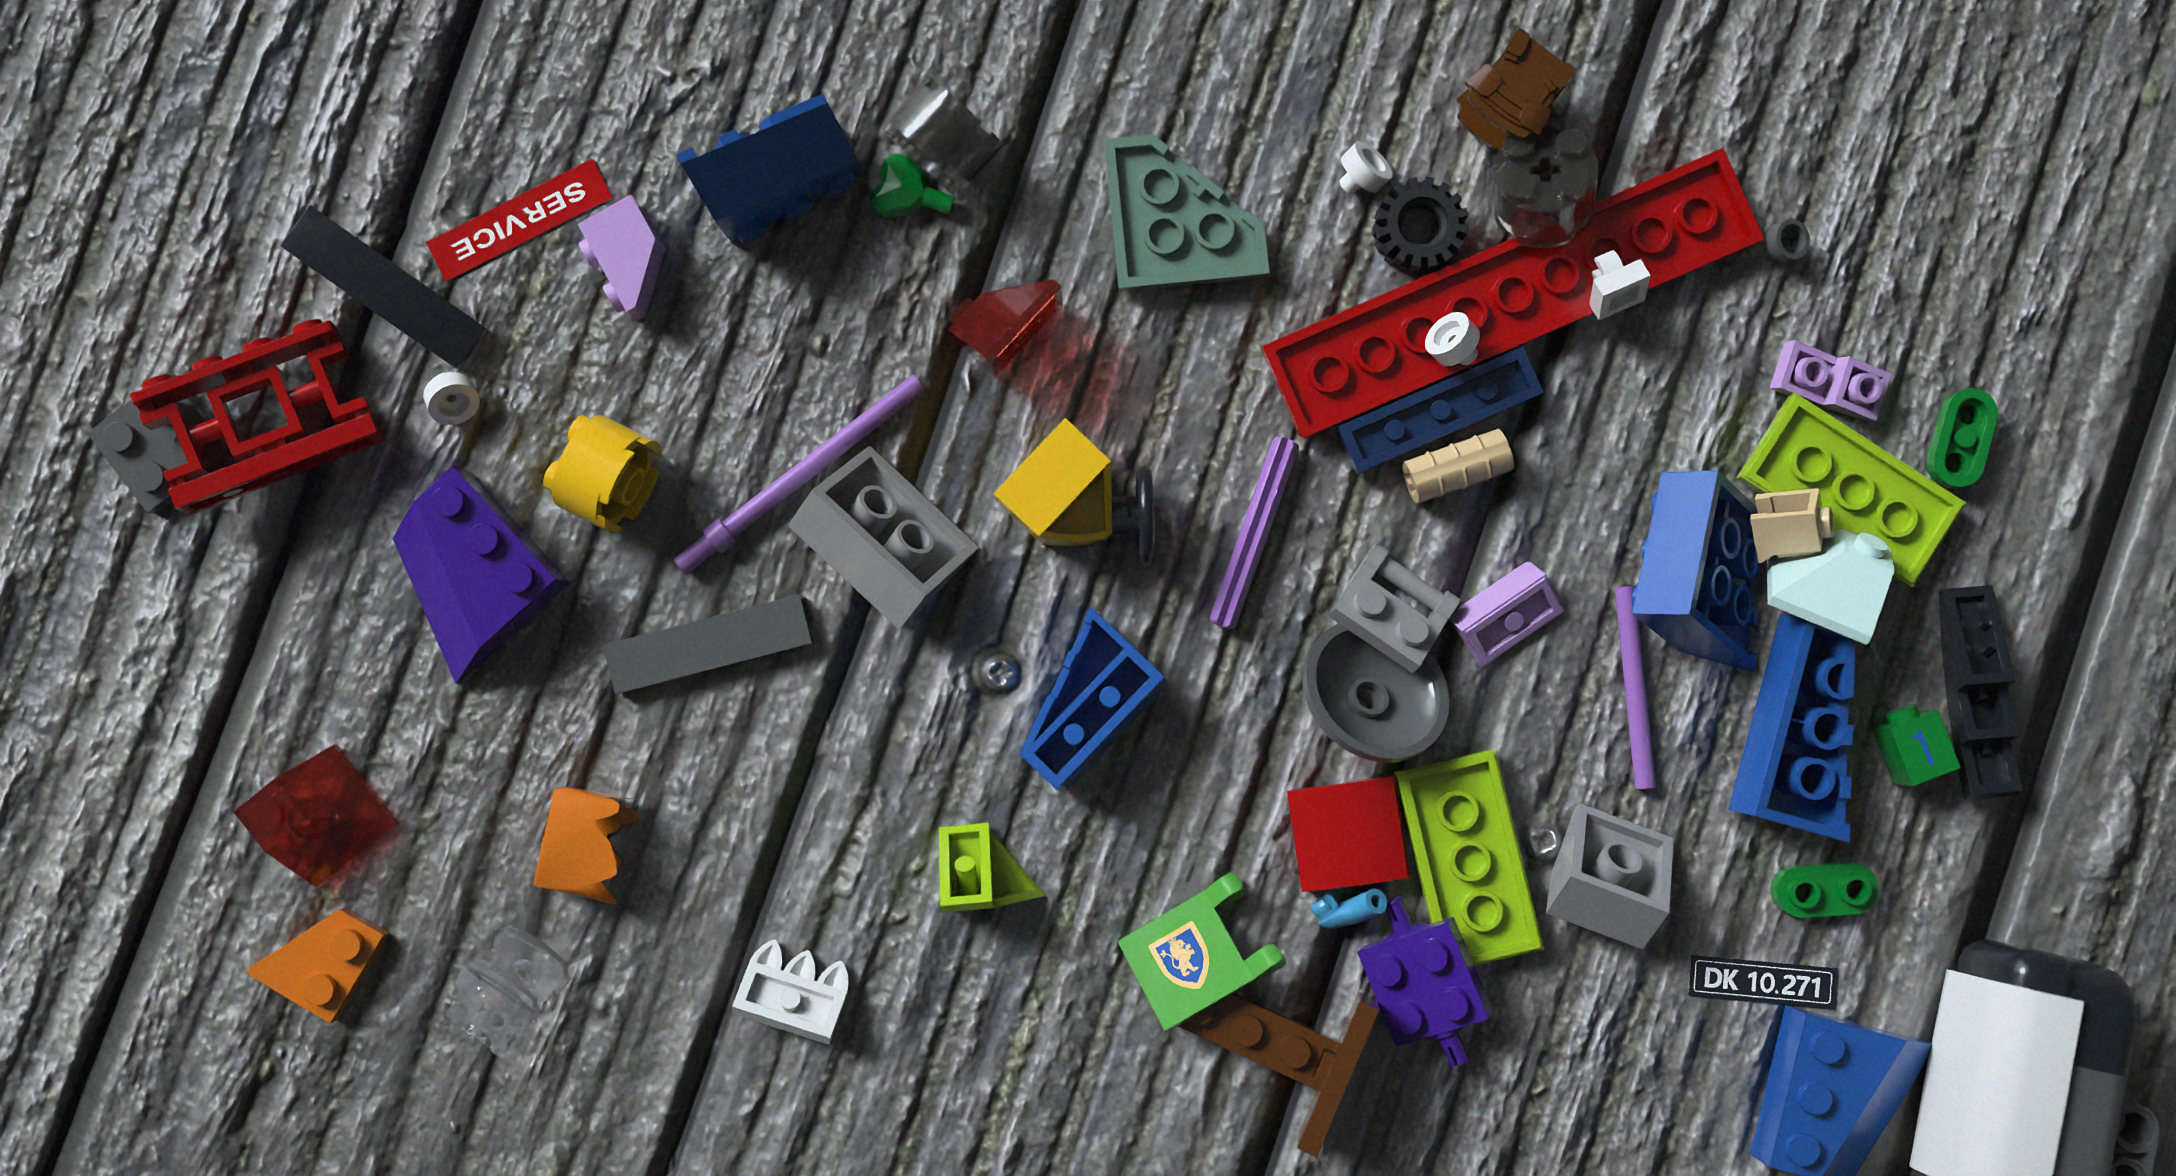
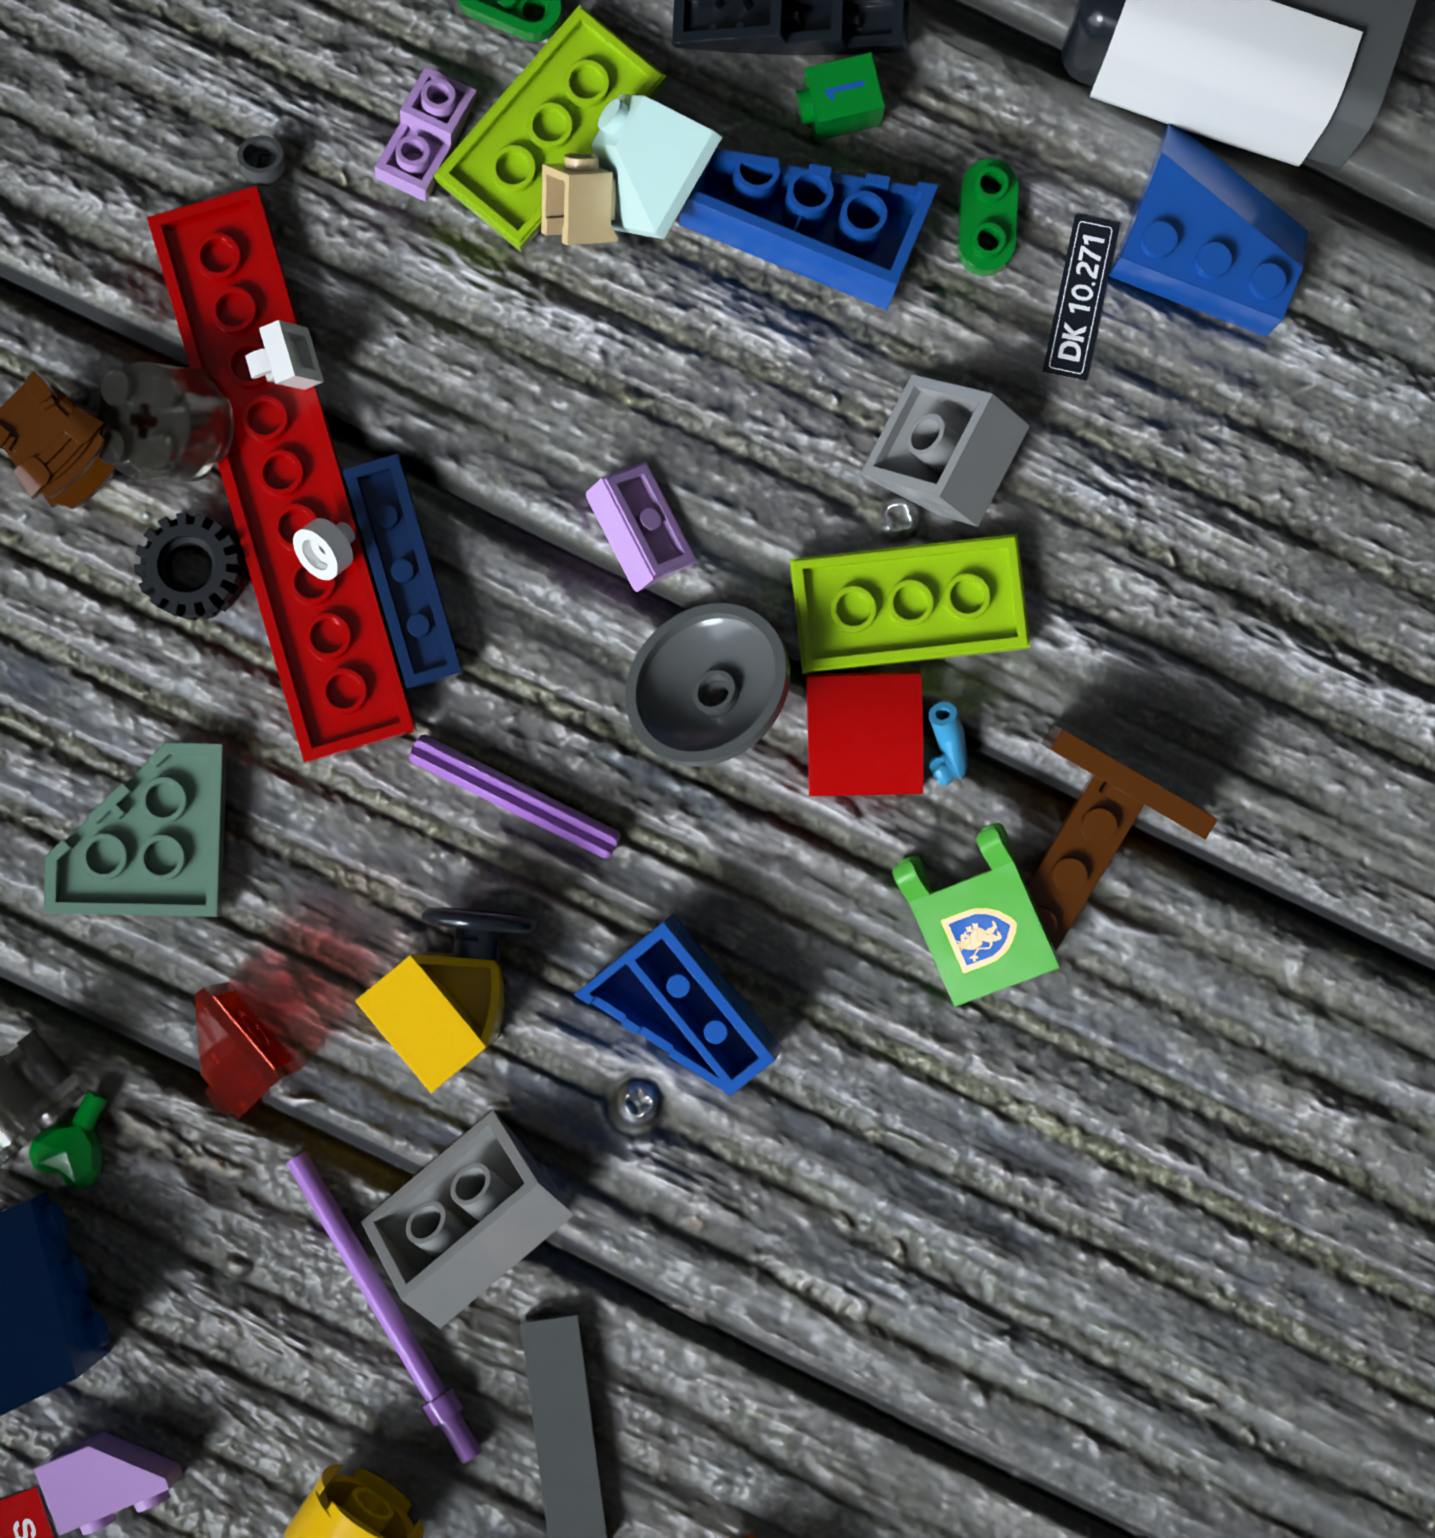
camera: 85 degrees left, 0 degrees up
white plate [732,939,849,1045] -> none
lime slope [939,823,1046,913] -> none
light grey plate [1328,542,1460,673] -> none
white tile [1339,141,1393,195] -> none
dark purple plate [1357,896,1494,1067] -> none
tan axle [1402,429,1514,504] -> none
medium lavender bar [1615,586,1656,789] -> none
blue wedge [1632,470,1760,671] -> none

